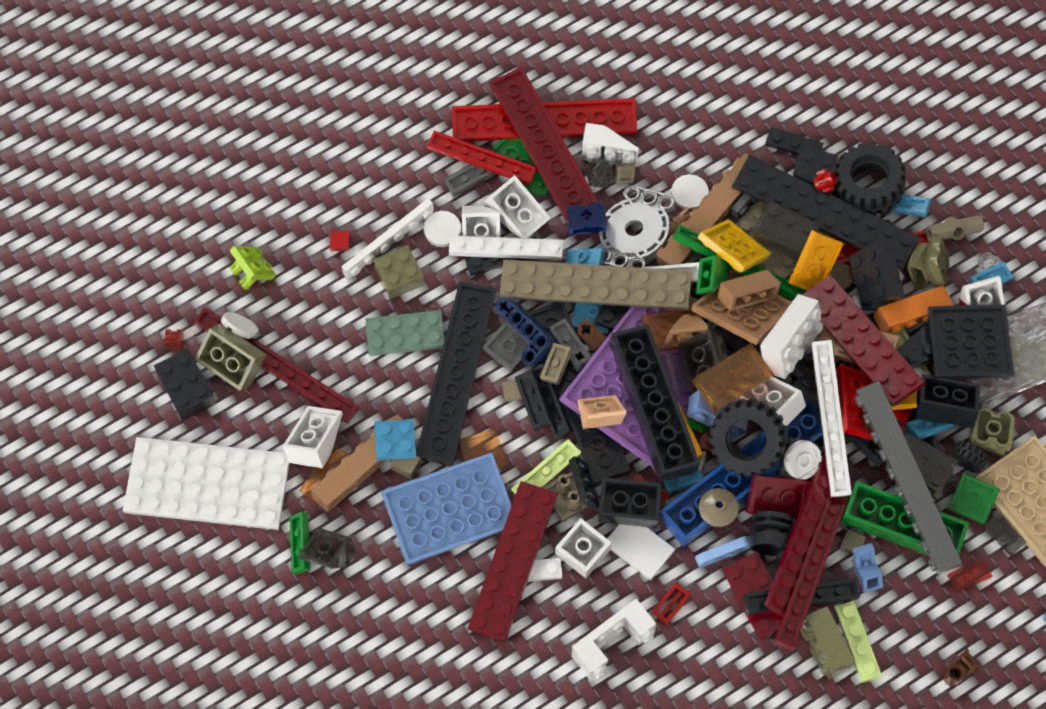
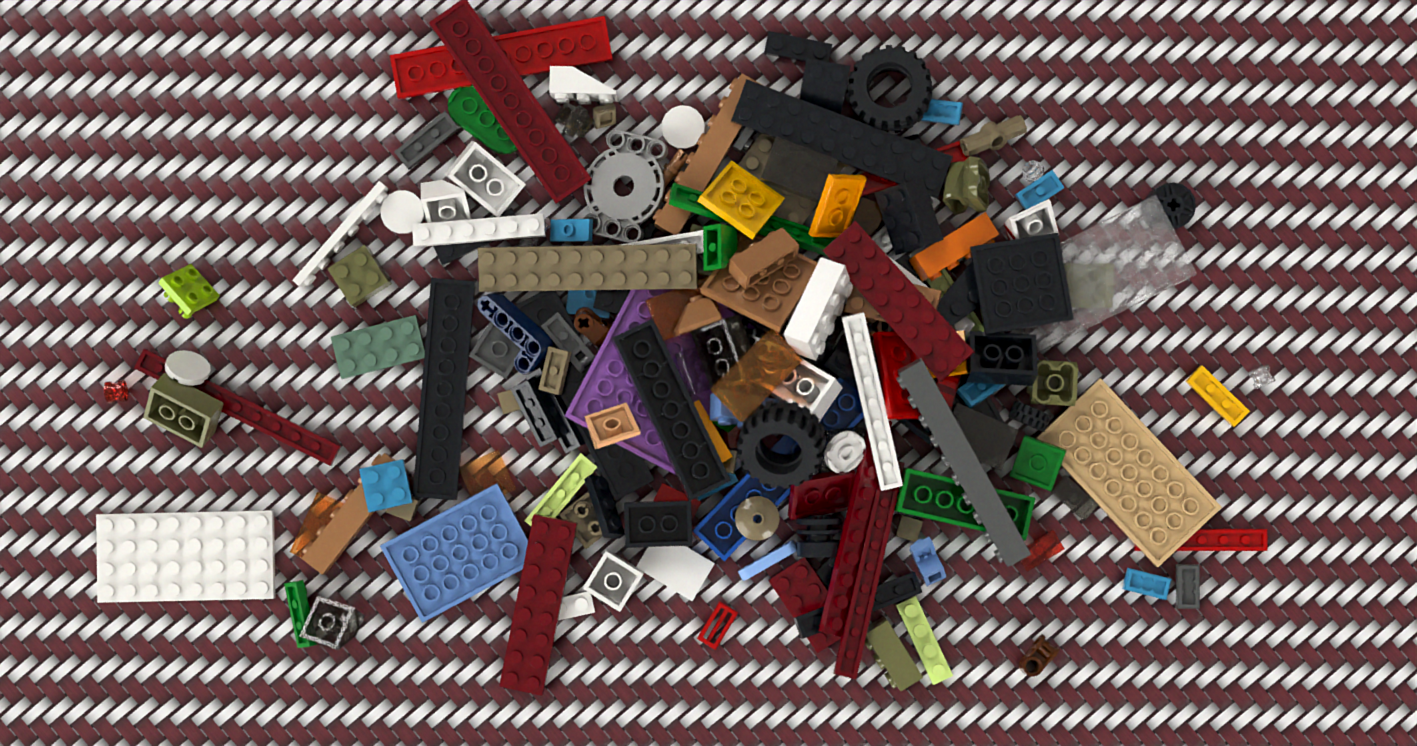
camera: 15 degrees left, 20 degrees up
black brick [153,348,217,421] -> none
white slope [283,406,343,468] -> none
red tile [330,231,350,251] -> none
red tile [427,130,537,186] -> none
clear blue brick [566,202,607,235] -> none
white plate [571,599,656,681] -> none
red gear [814,169,837,193] -> none

